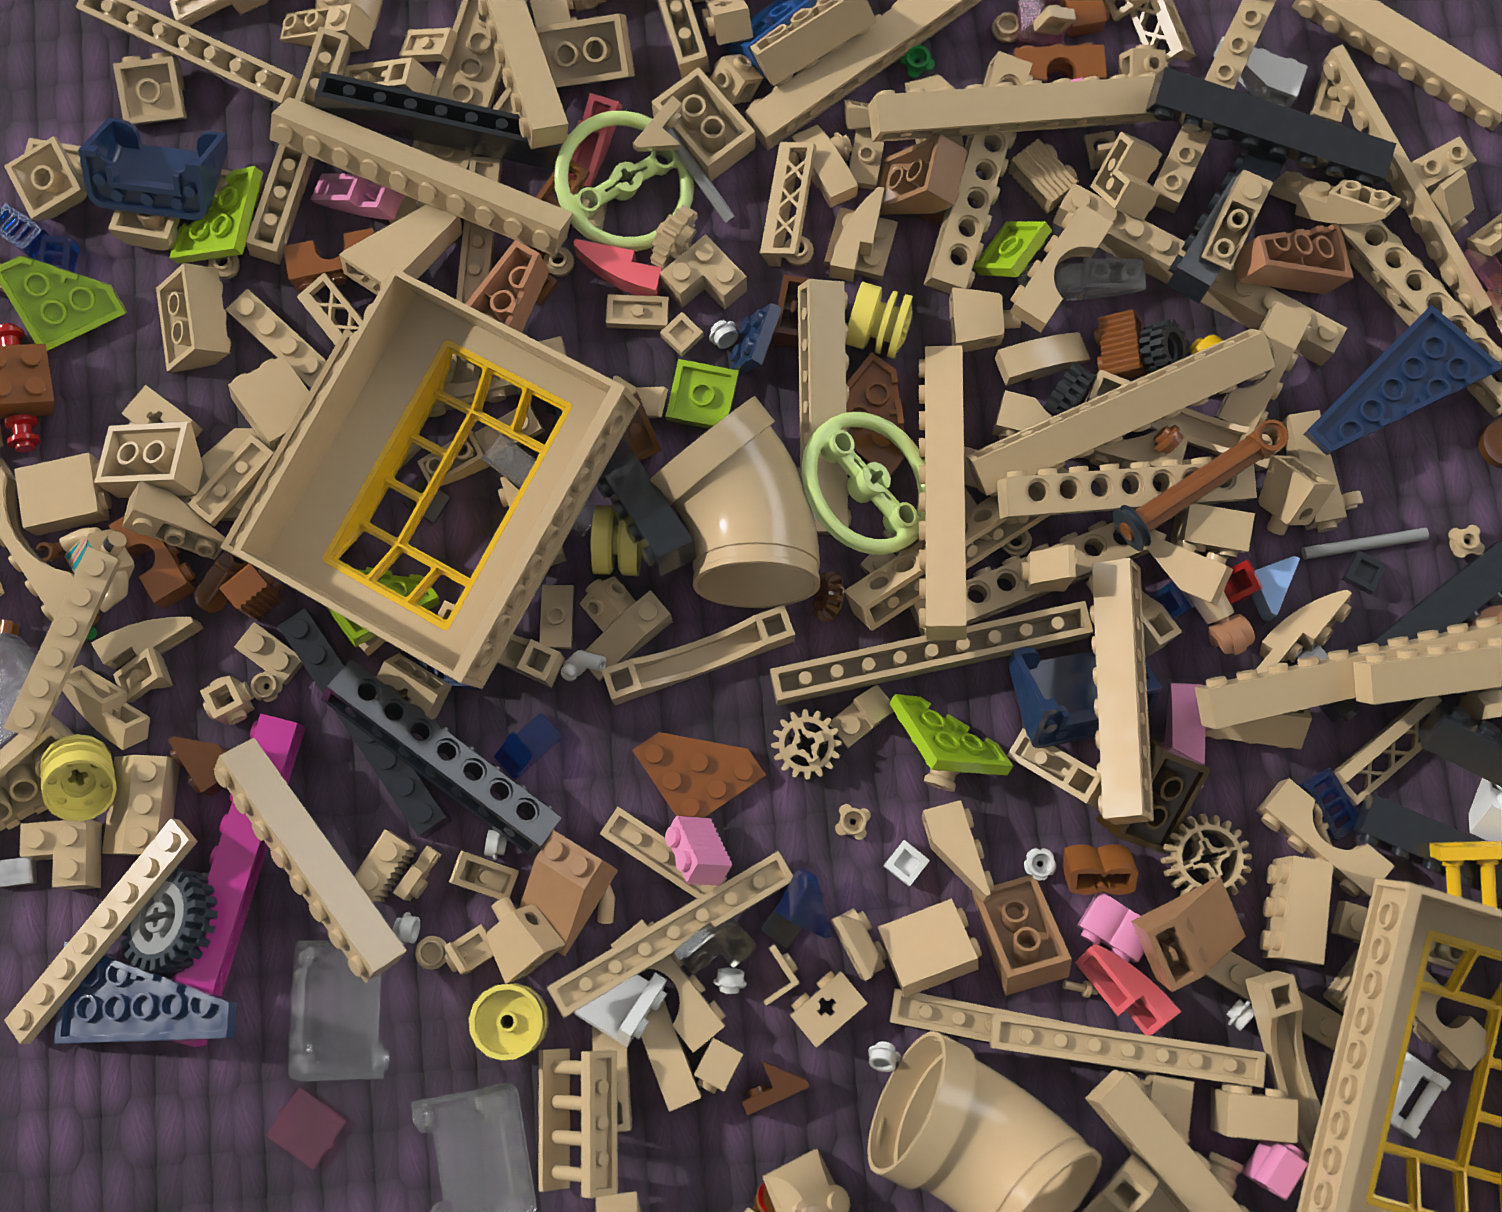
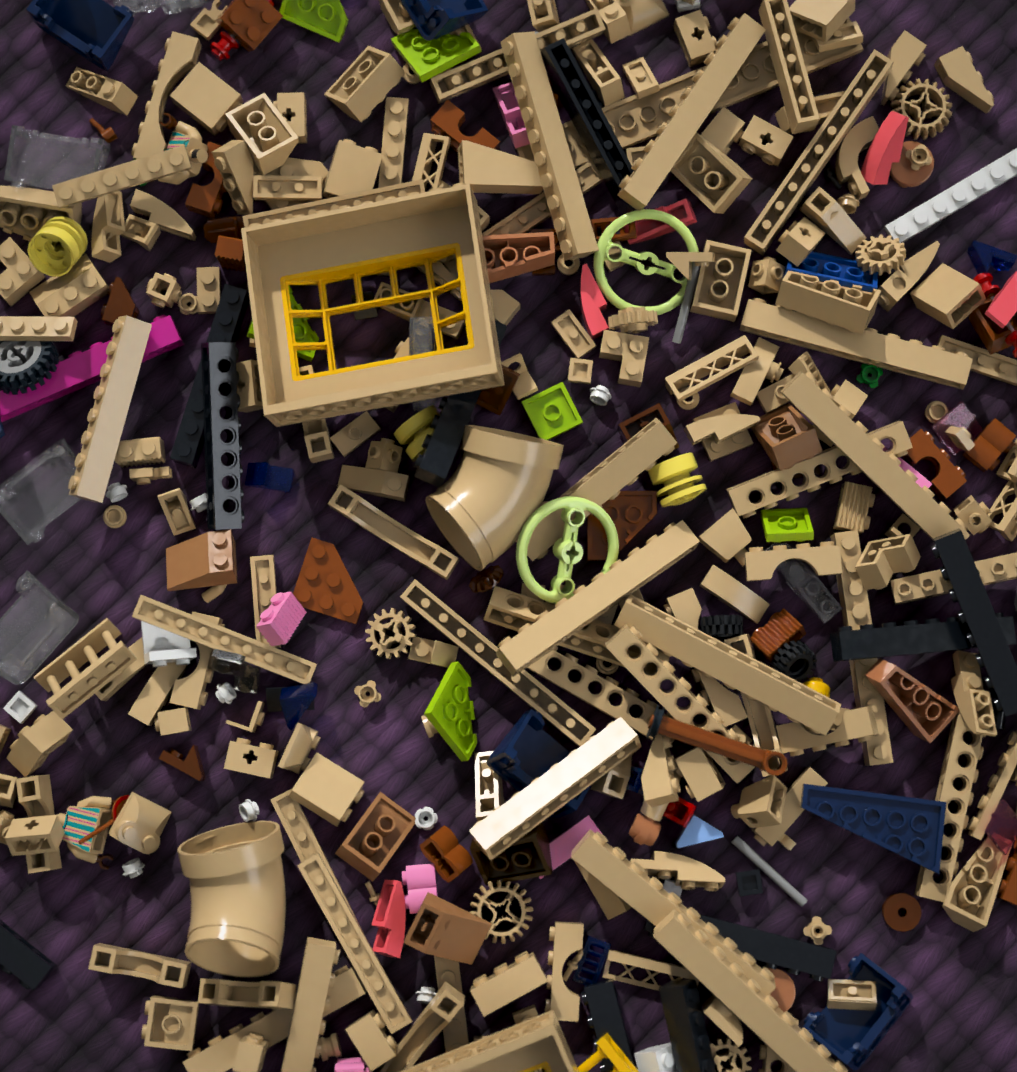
camera: 50 degrees right, 5 degrees up
tan bracket [444,924,494,975] -> none
light yellow wheel [469,983,549,1060] -> none
tan torso [486,896,565,984] -> none
white arm [561,650,607,681] -> none
dark blue plate [730,303,782,377] -> none
white plate [883,840,930,887] -> none
tan slope [922,800,994,902] -> none
tan slope [1020,545,1076,591] -> none
dark orange plate [1153,425,1183,455] -> none
tan slope [1201,170,1273,271] -> none

